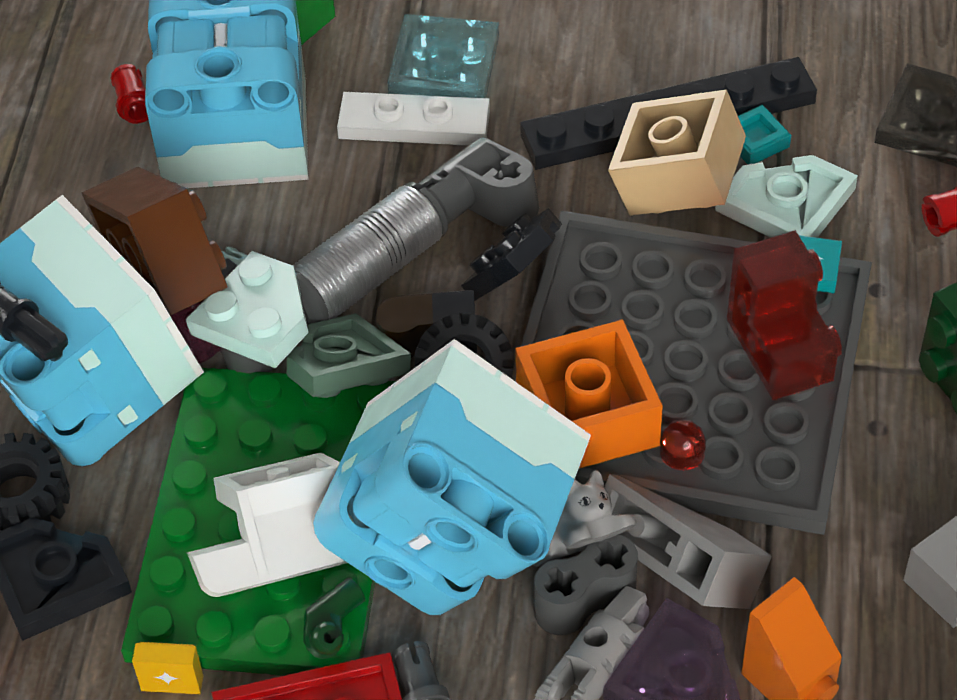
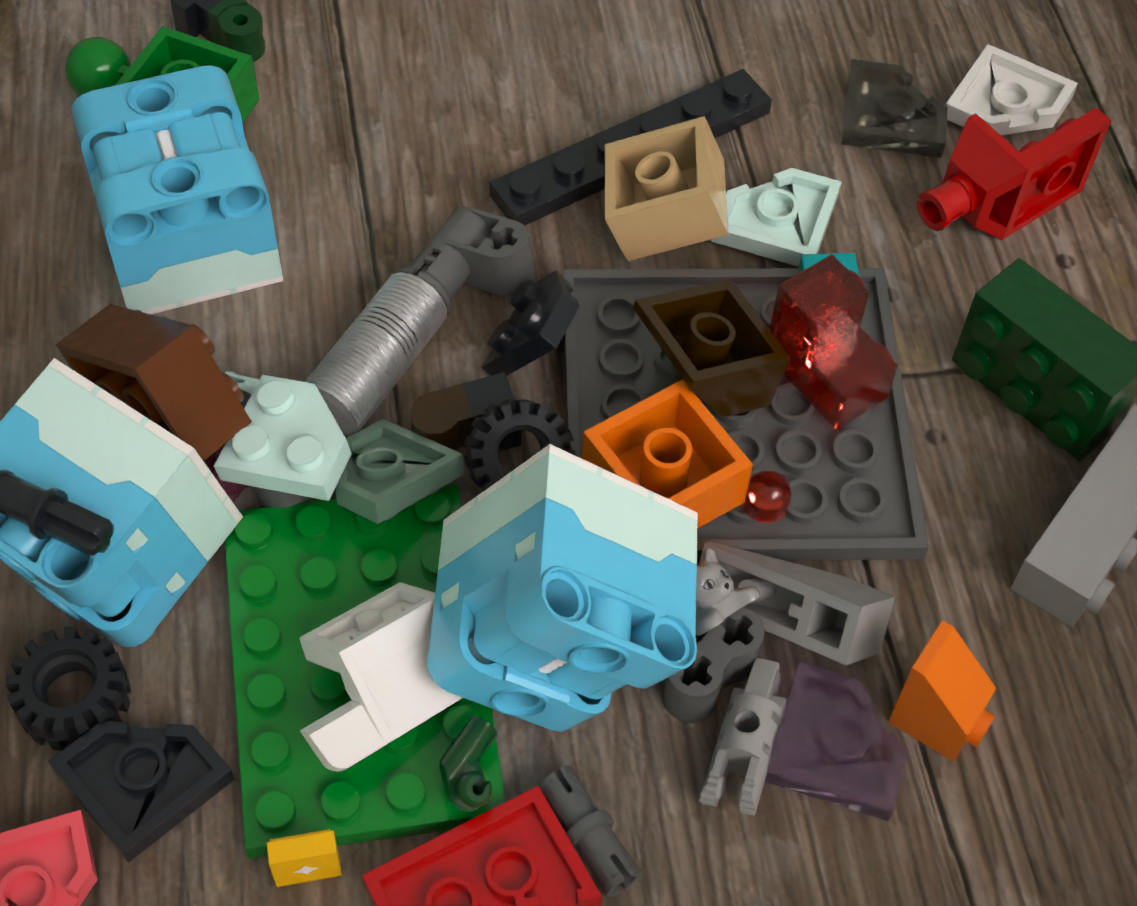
camera: 20 degrees left, 5 degrees up
red pin [110,64,148,124] -> none
white plate [337,92,490,145] -> none
clear light blue plate [387,14,499,98] -> none
teal tile [738,105,792,165] -> none
none -> dark brown slope [633,280,791,418]

